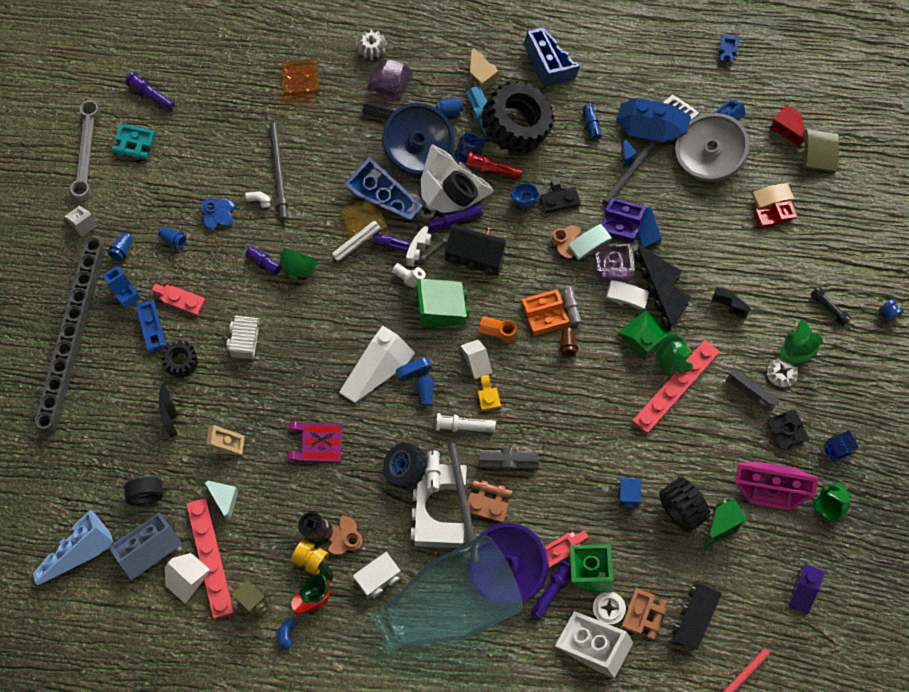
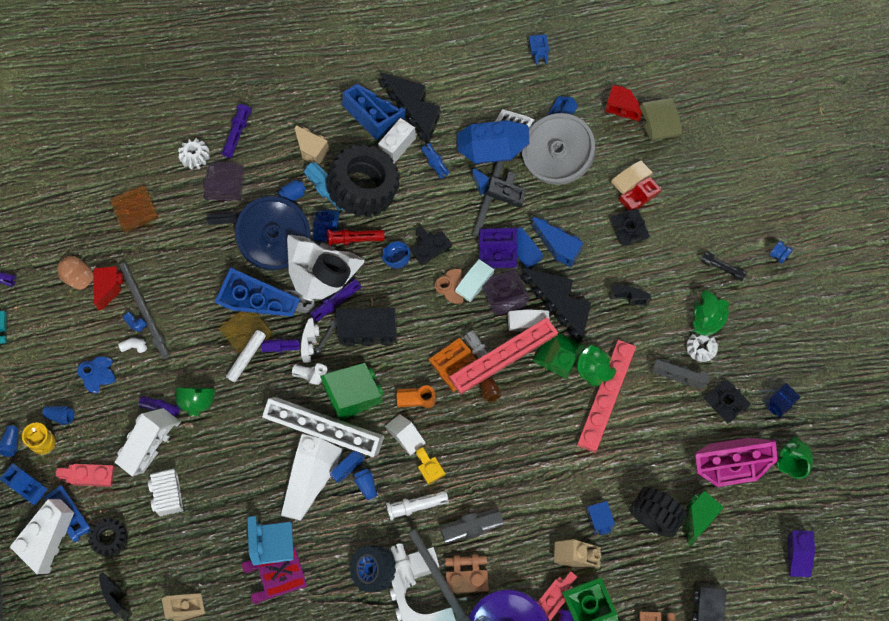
camera: 15 degrees left, 0 degrees up
none -> white wedge [10,499,74,574]
none -> yellow wheel [22,422,56,455]
none -> nougat piece [57,256,94,290]
none -> red slope [94,266,124,311]
none -> white wedge [115,408,181,477]
none -> blue arm [123,312,147,332]
none -> dark purple pin [222,104,252,158]
none -> dark azure bracket [248,516,294,565]
none -> white brick [262,397,384,457]
none -> black slope [378,72,440,144]
none -> white brick [378,118,416,164]
none -> coral plate [449,318,558,395]
none -> black hinge [486,171,526,208]
none -> blue slope [532,217,584,268]
none -> tan slope [554,539,601,568]
none -> black piece [610,209,650,247]

